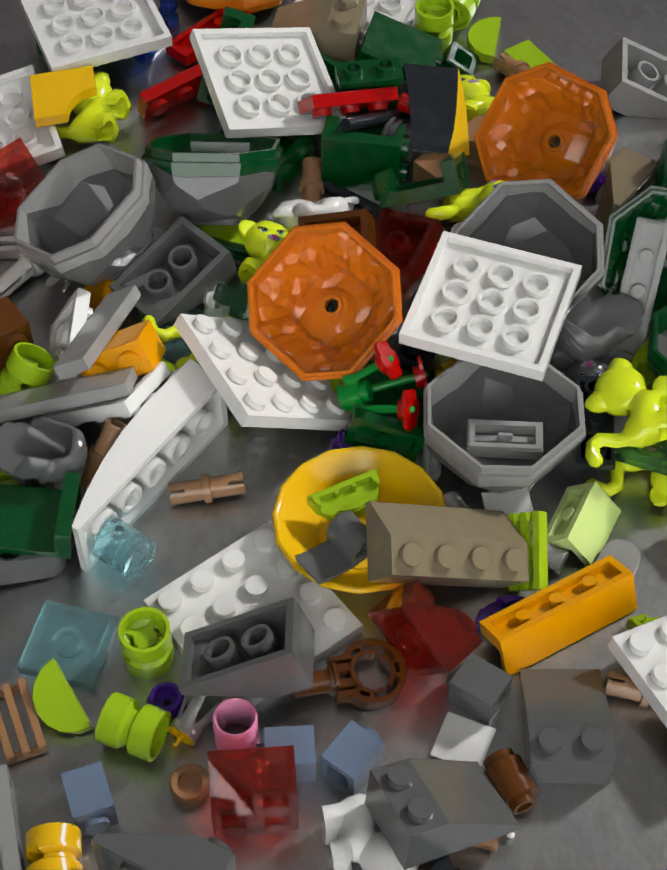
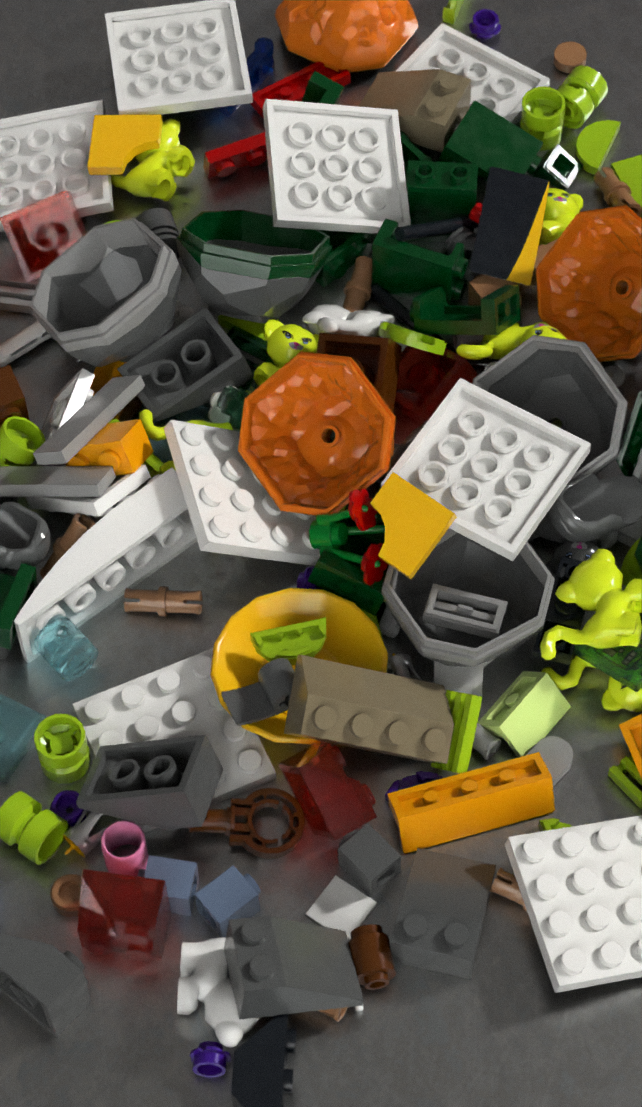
camera: 15 degrees right, 5 degrees up
red plate [297,86,399,119] -> none
none -> yellow tile [370,472,457,579]
none -> lime tile [377,321,447,355]

